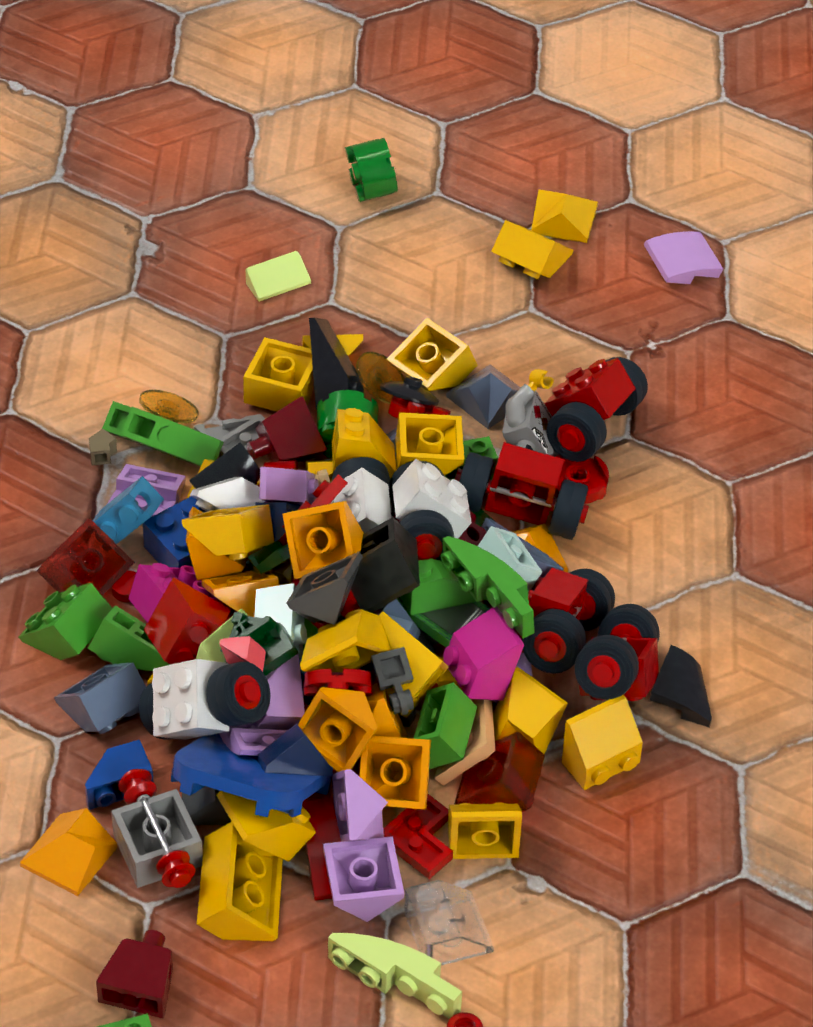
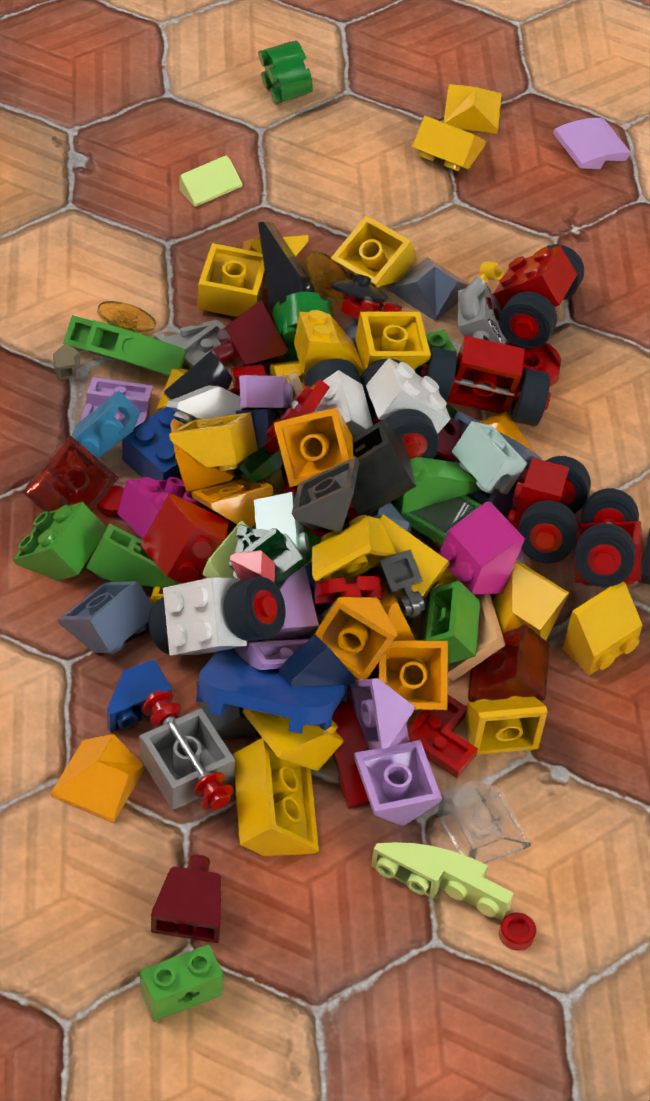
camera: 10 degrees left, 5 degrees up
bright green slope [441,536,535,638] -> none

